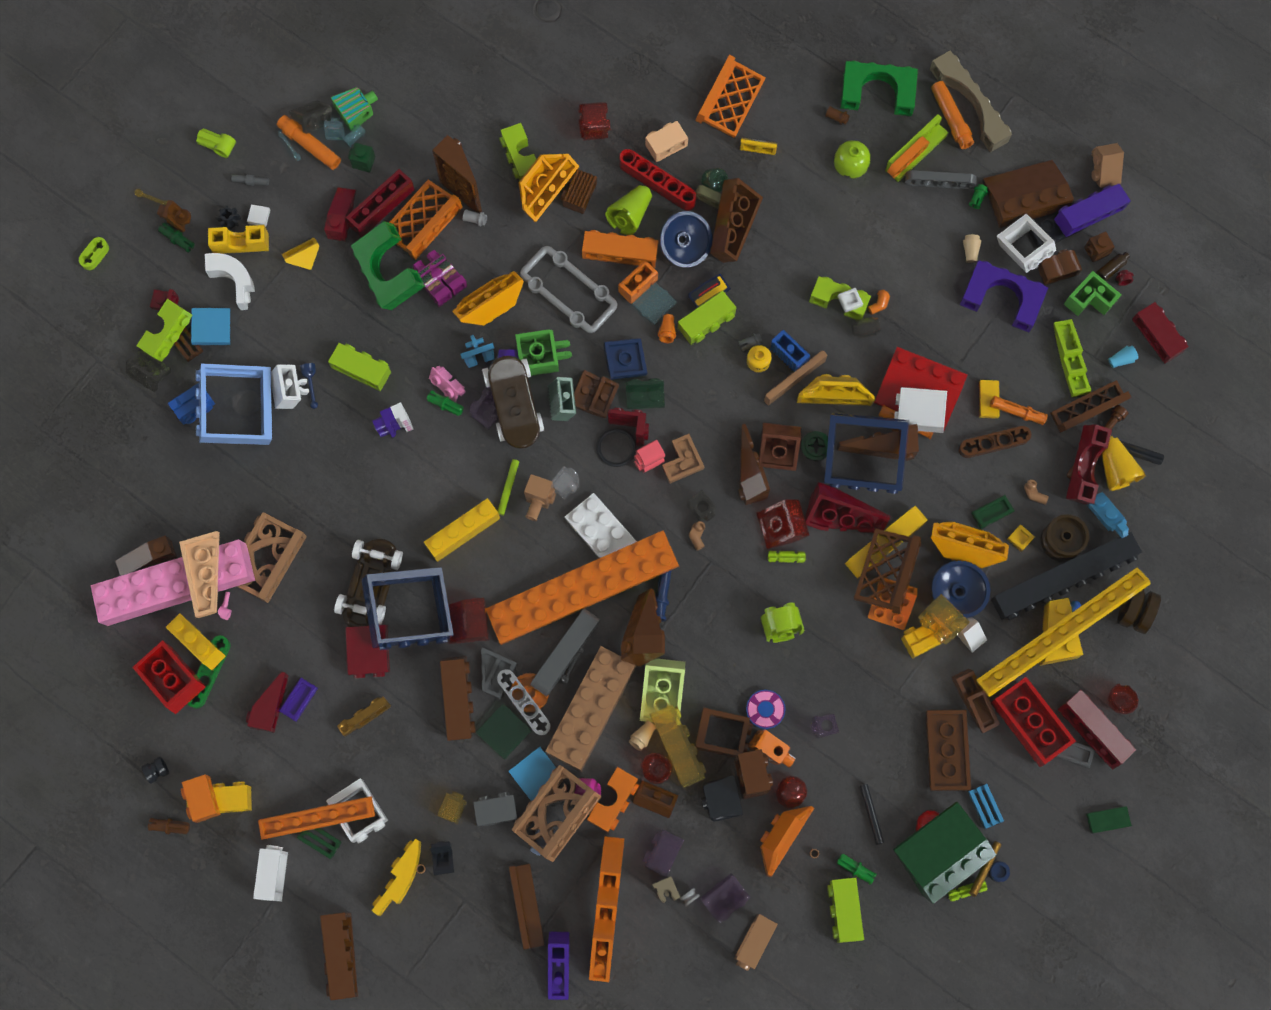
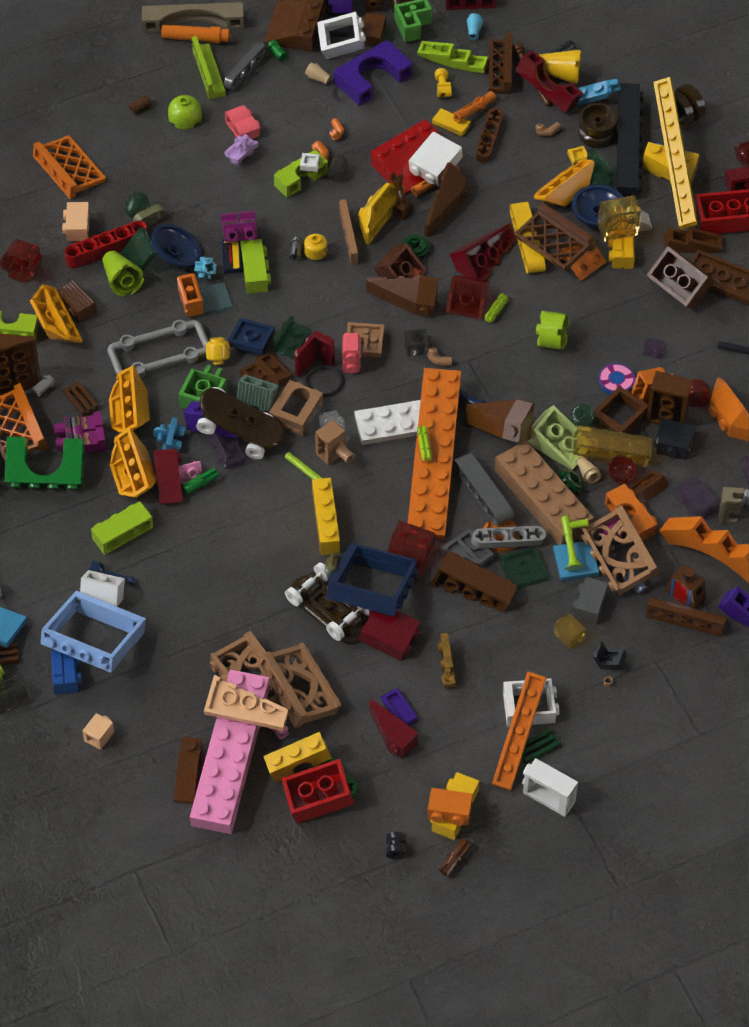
camera: 60 degrees left, 20 degrees down
reddish brown wedge [320,912,358,1001] -> none
hips [372,402,413,438] -> none
yellow slope [372,839,421,916] -> none
orange brick [582,230,658,268] -> none
orange cone [658,314,676,343] -> none
reddish brown wedge [710,178,763,263] -> none
yellow slope [740,138,777,155] -> none
blue brick [770,330,810,372] -> none
dark blue window [824,413,910,494] -> none
green arch [840,61,918,116] -> none
orange beam [887,136,930,178] -> none
dark green tile [971,495,1015,530] -> none
none -> reddish brown tile [62,381,98,417]
none -> light nougat brick [82,713,114,750]
none -> light orange wedge [110,428,157,498]
none -> clear green tile [121,227,156,271]
none -> dark red door [153,448,183,505]
none -> medium azure gear [194,257,217,279]
none -> yellow head [206,337,230,365]
none -> magenta hips [220,211,257,242]
none -> lavender hips [224,134,259,166]
none -> coral brick [225,105,261,139]
none -> medium nougat fence [257,643,341,728]
none -> medium nougat panel [269,380,323,436]
none -> olive axle [324,553,338,573]
none -> orange arm [330,118,345,140]
none -> reddish brown brick [390,172,413,219]
none -> lime axle [417,426,432,461]
none -> yellow leg [434,68,452,98]
none -> dark green gear [560,468,583,495]
none -> lime piece [561,515,589,571]
none -> clear green head [570,404,596,430]
none -> clear green bracket [587,148,614,186]
none -> brick [646,246,715,310]
none -> reddish brown torso [665,565,706,609]

